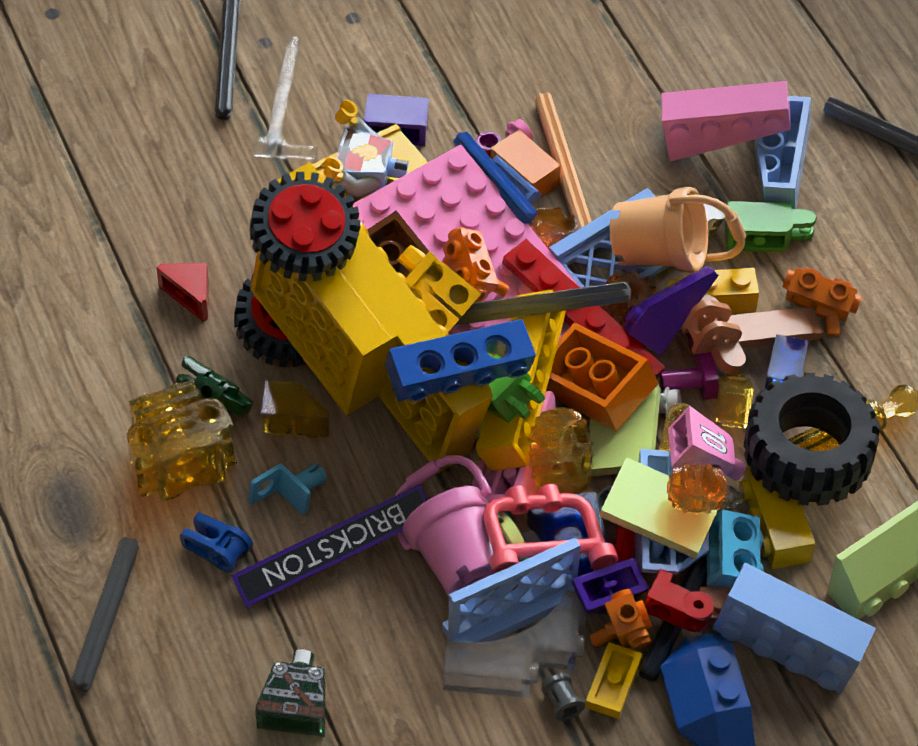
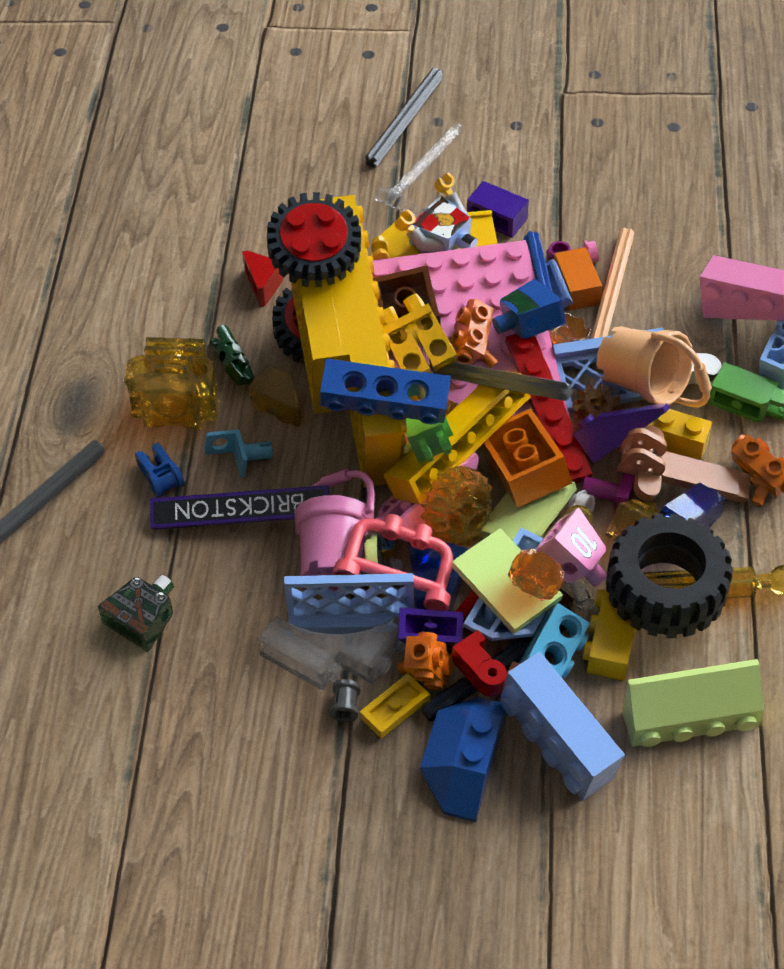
camera: 30 degrees right, 0 degrees up
none -> blue torso [492,279,567,338]

